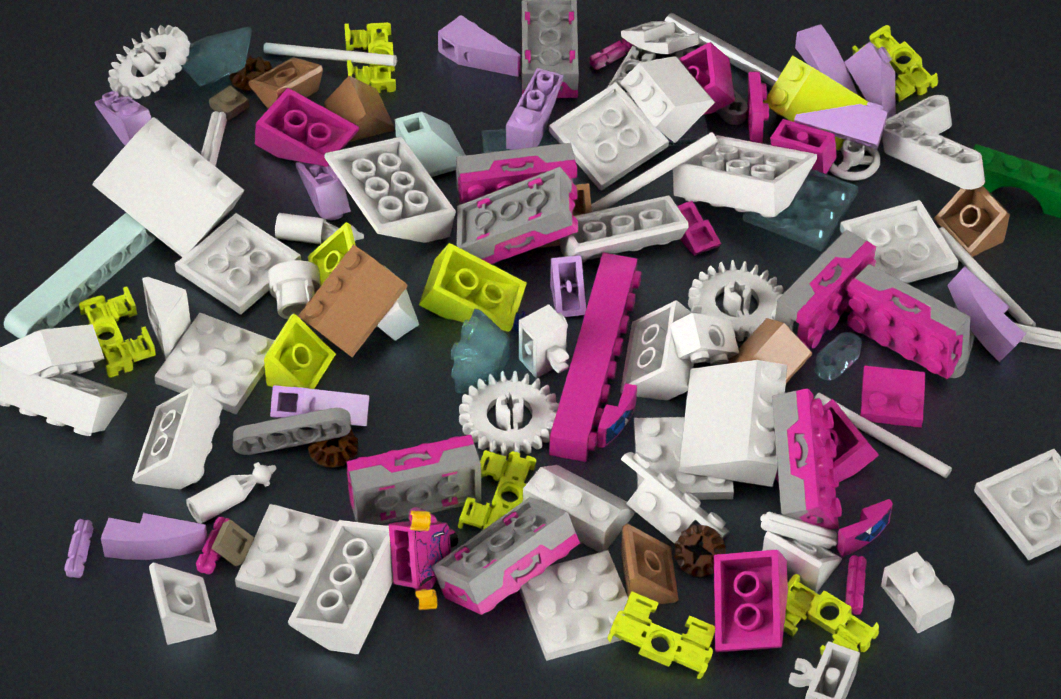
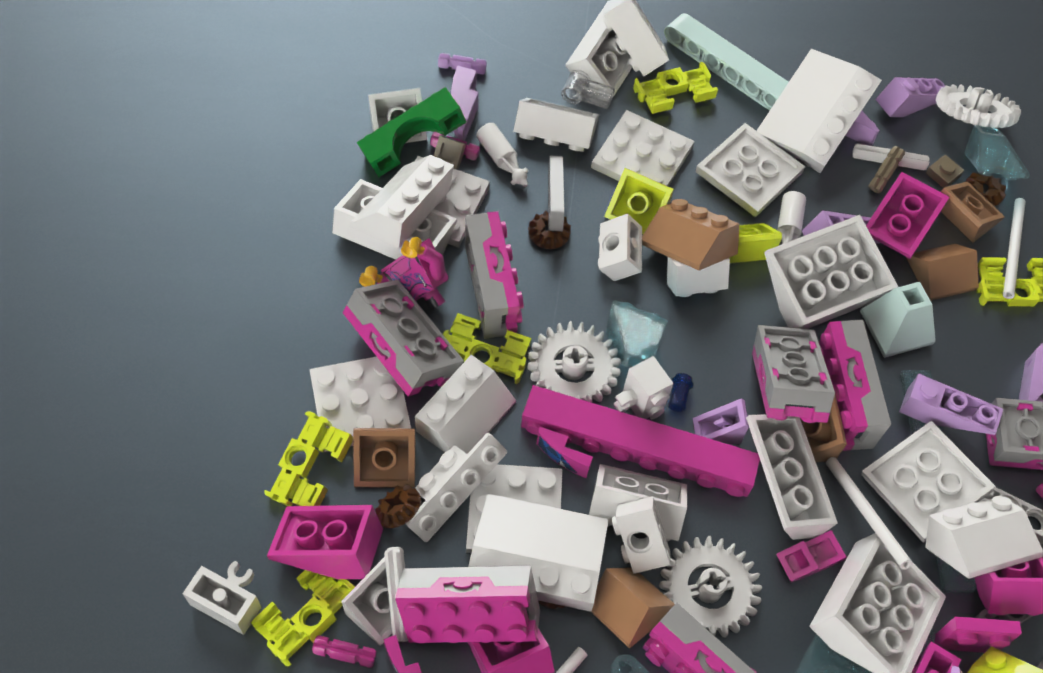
camera: 90 degrees right, 10 degrees up
white slope [142,277,191,360] -> none
white piece [268,260,321,319] -> none
lavender slope [270,385,369,426] -> none
neon yellow slope [419,243,527,332] -> none
none -> white slope [350,155,454,249]
none -> green arch [357,87,467,177]
none -> clear piece [561,70,615,109]
none -> white brick [598,214,642,281]
none -> dark tan axle [868,146,905,193]

